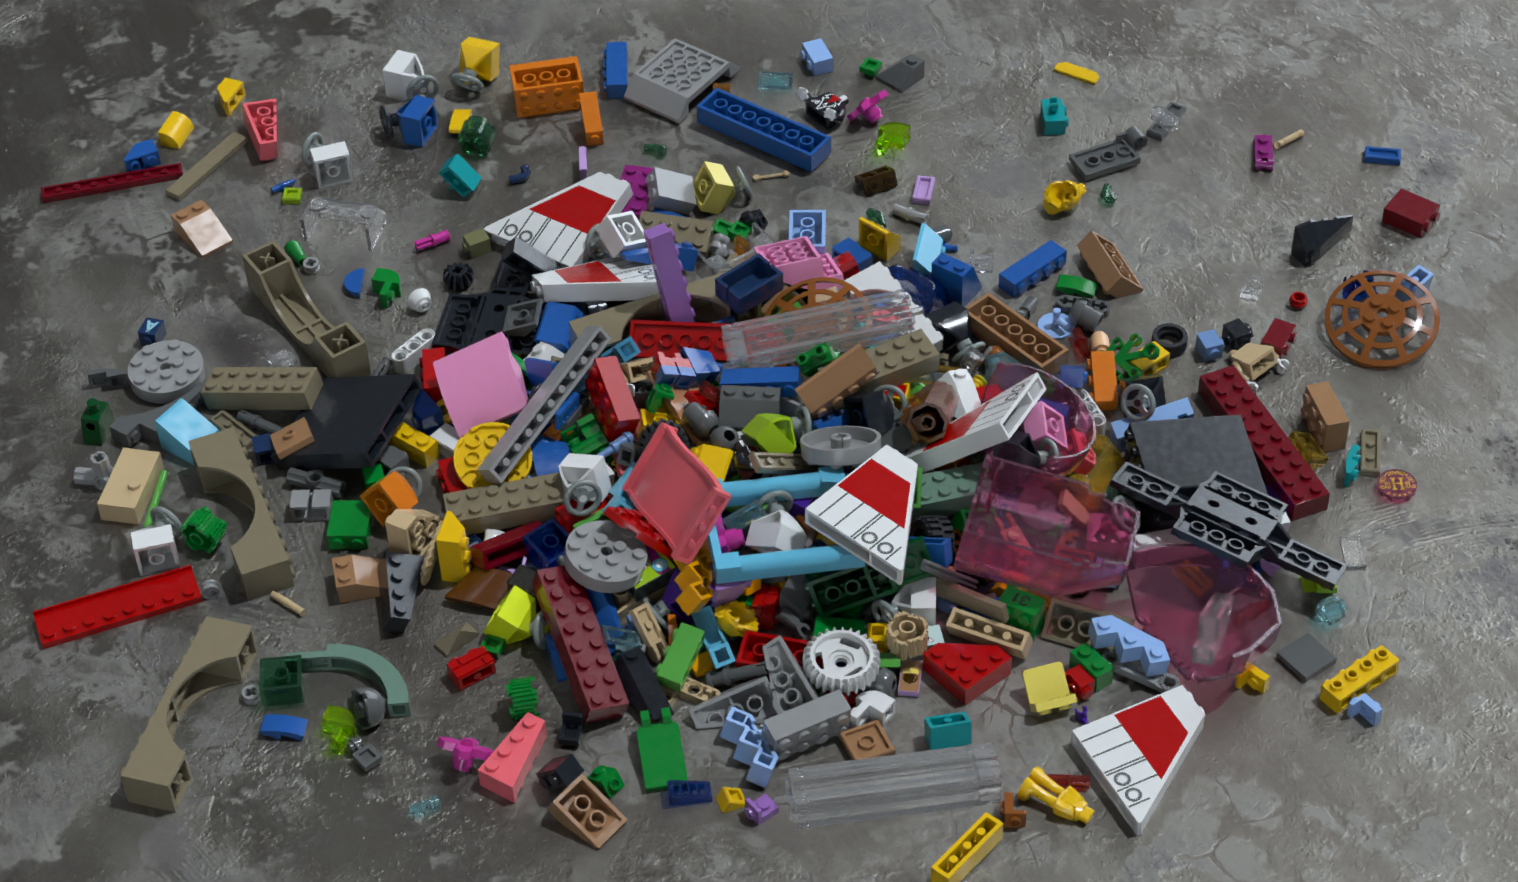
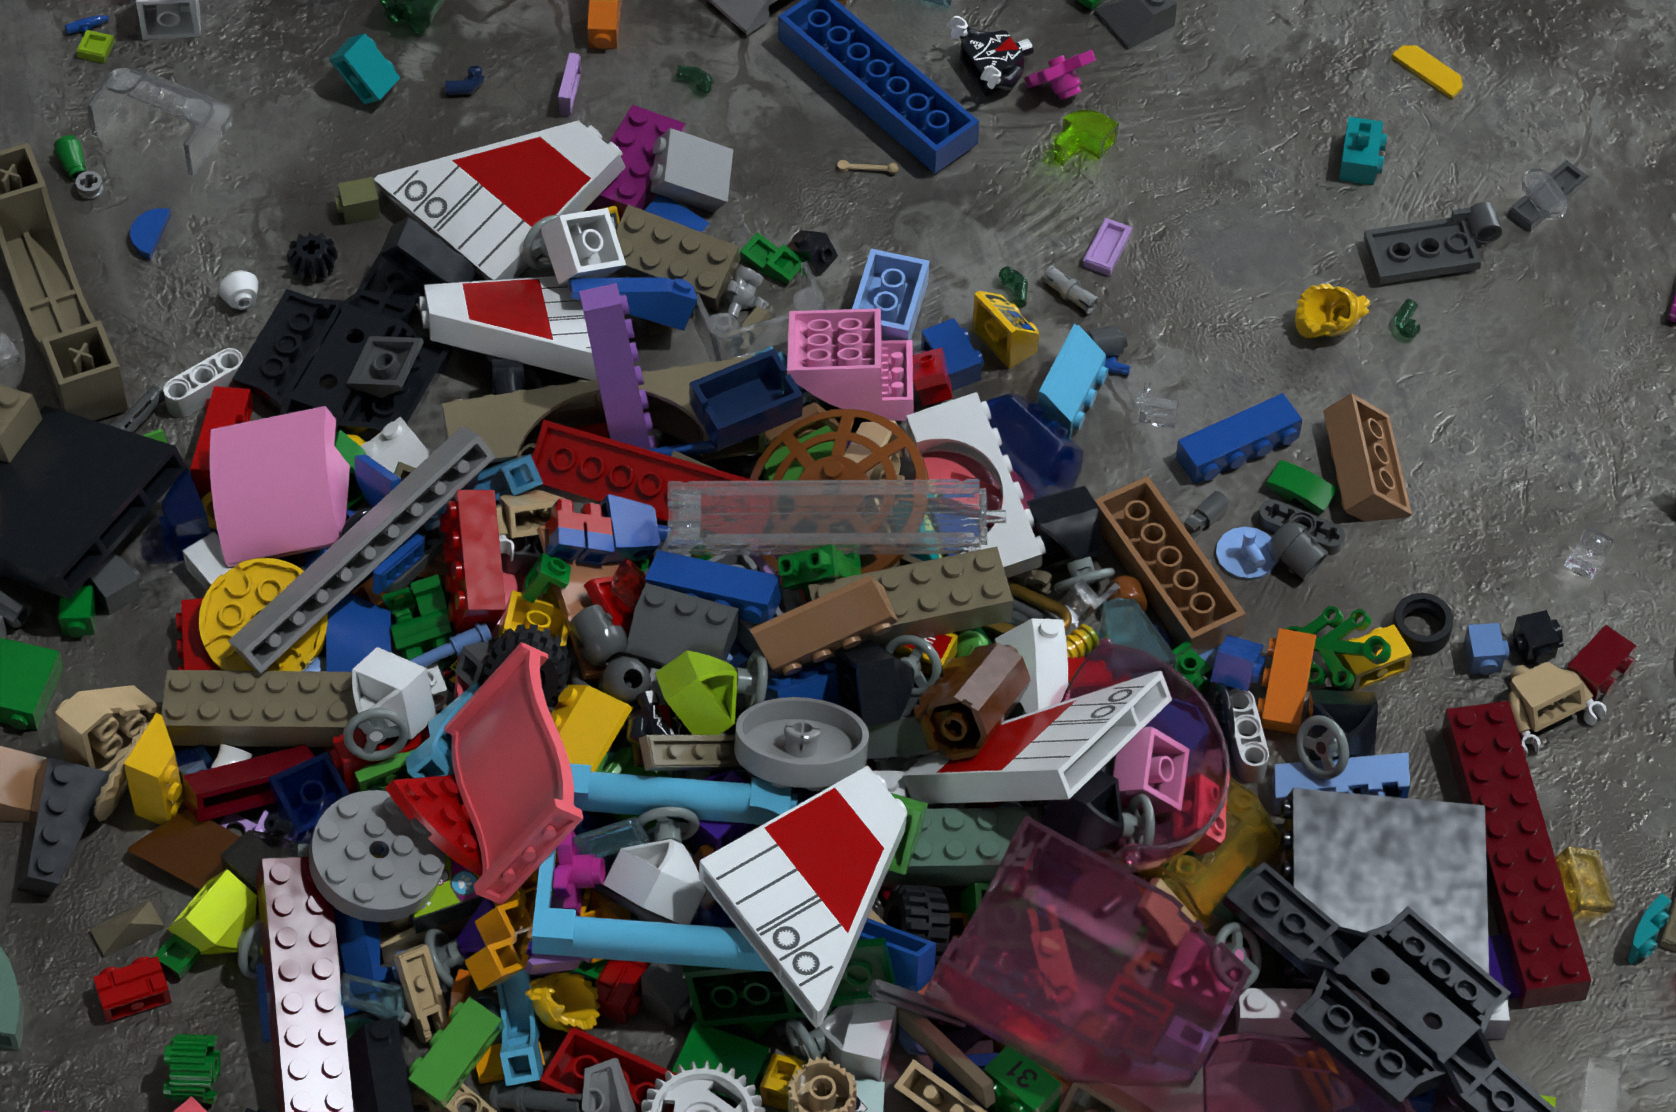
camera: 10 degrees right, 10 degrees up
orange piece [359,466,422,527] -> none
green brick [371,267,402,308] -> none
yellow brick [387,422,439,468] -> none
dark pink axle [414,229,451,250] -> none
blue slope [534,301,586,354] -> none
light yellow piece [693,161,753,214] -> none
clear orange tile [734,235,751,260] -> none
dark grey bar [775,606,810,640] -> none
dark brown bracket [854,165,898,196] -> none
blue slope [931,253,982,307] -> none
clear red axle [1071,327,1091,358] -> none
light nougat brick [1090,331,1110,351] -> none
red plate [1289,292,1308,309] -> none
medium nougat brick [1301,381,1350,453] -> none
none -> black arm [264,815,294,843]

